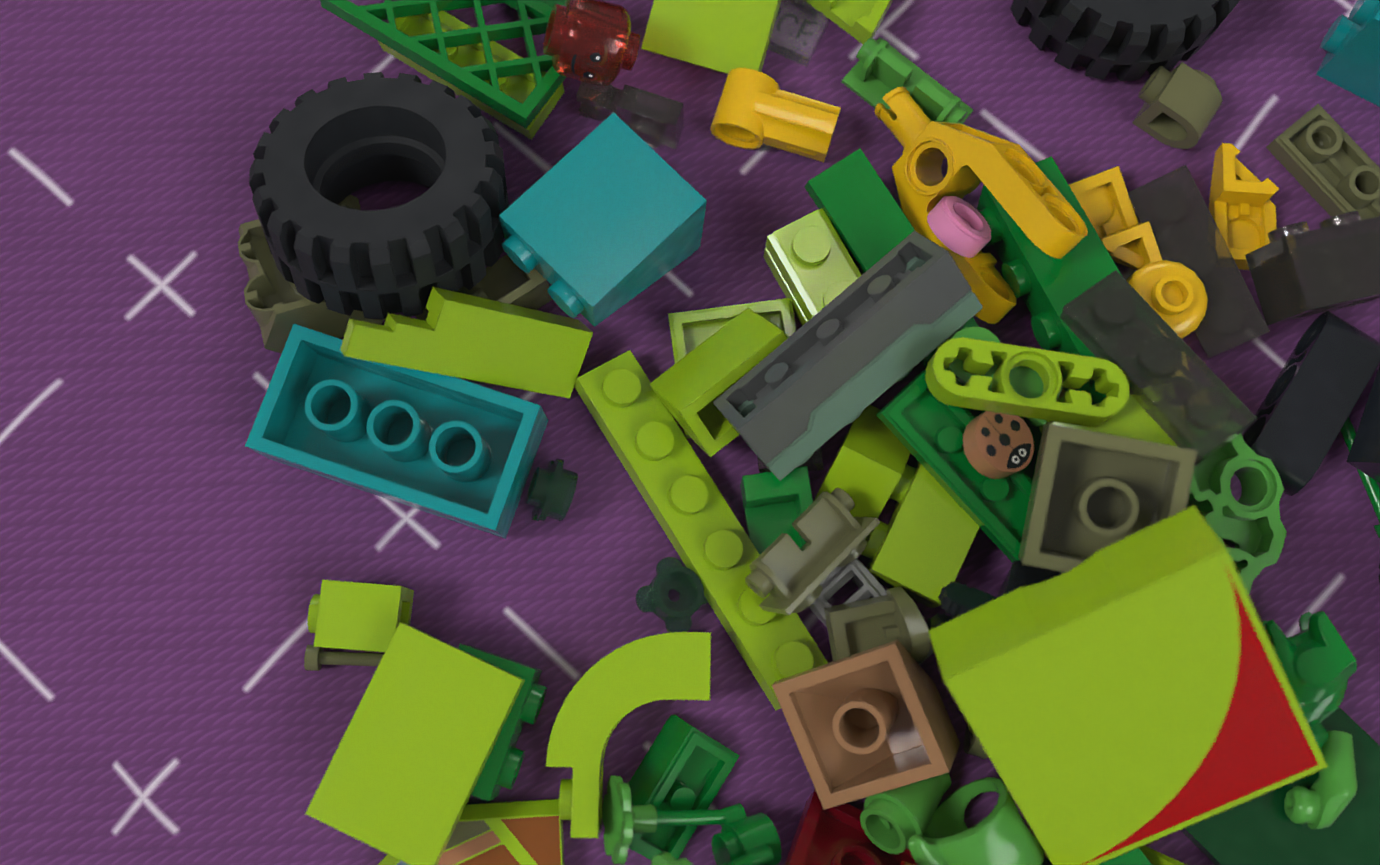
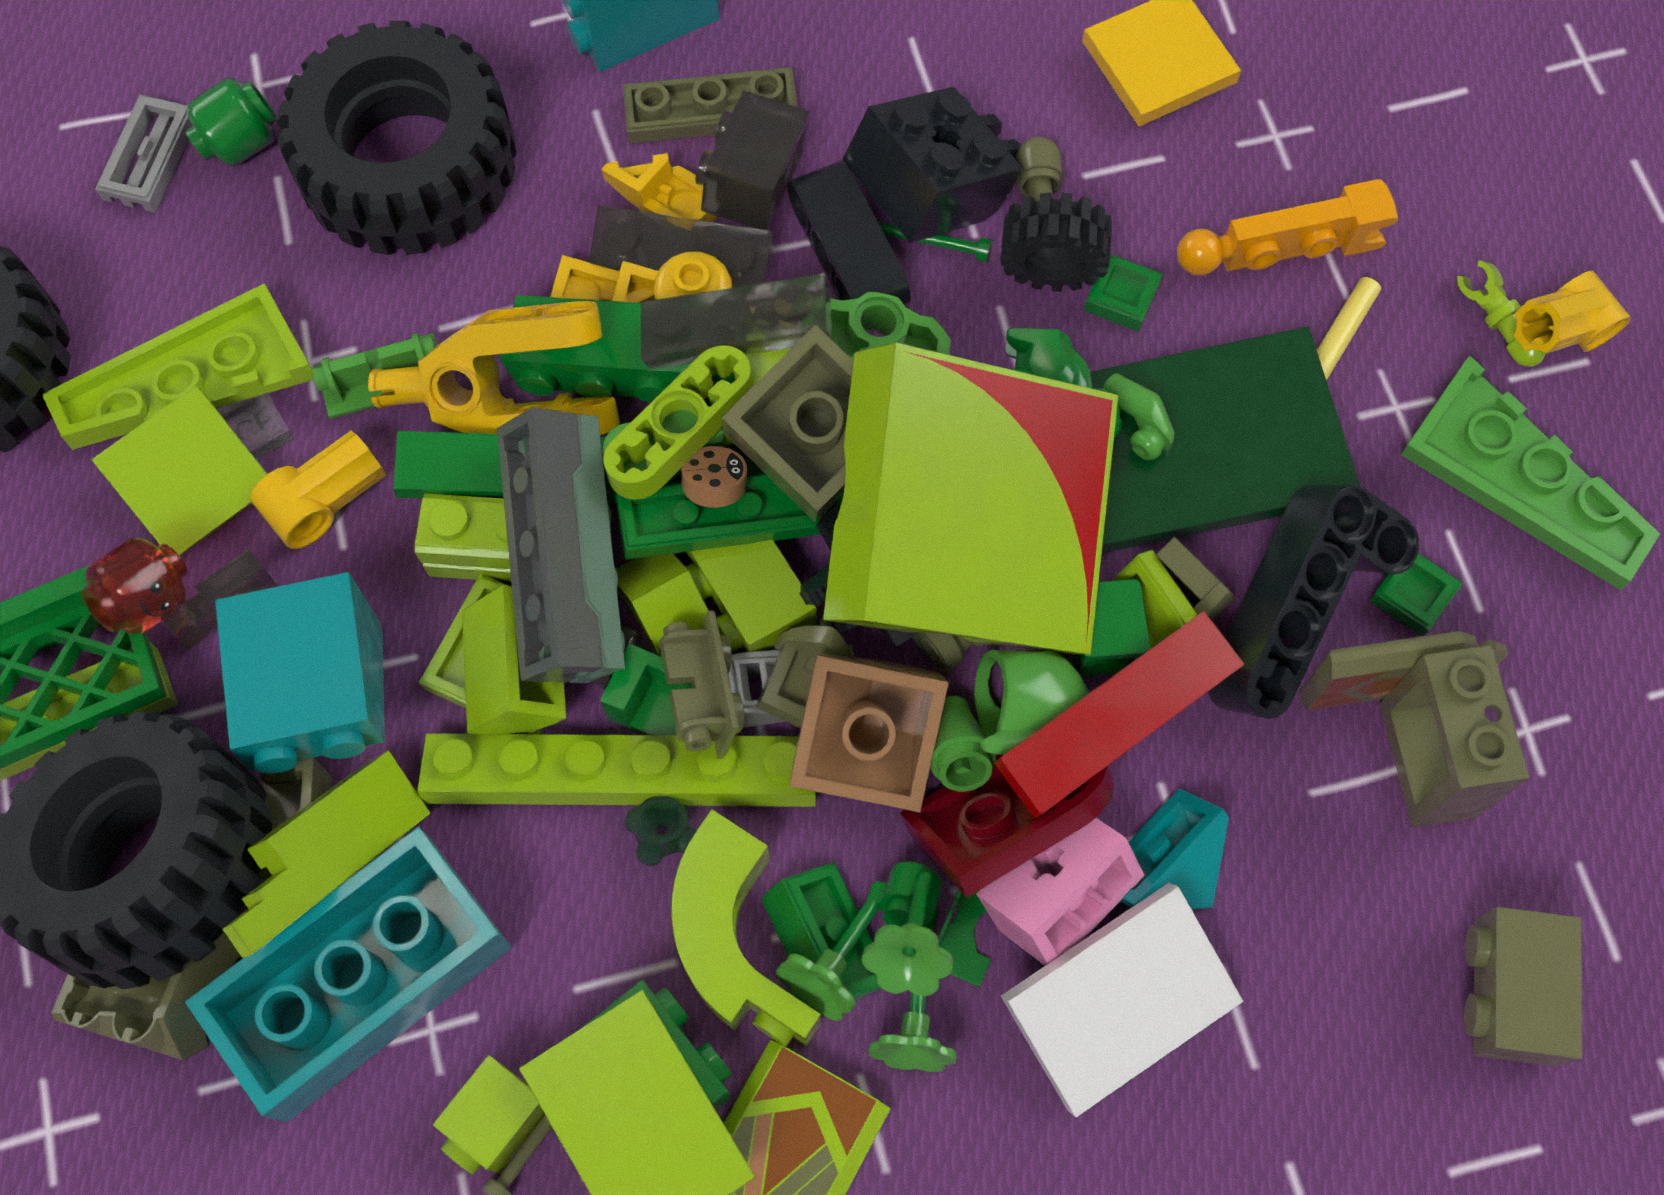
camera: 55 degrees left, 10 degrees down
clear green plate [526,458,578,521] -> none
bright pink tile [927,196,991,258] -> none
olive plate [1132,62,1222,149] -> none

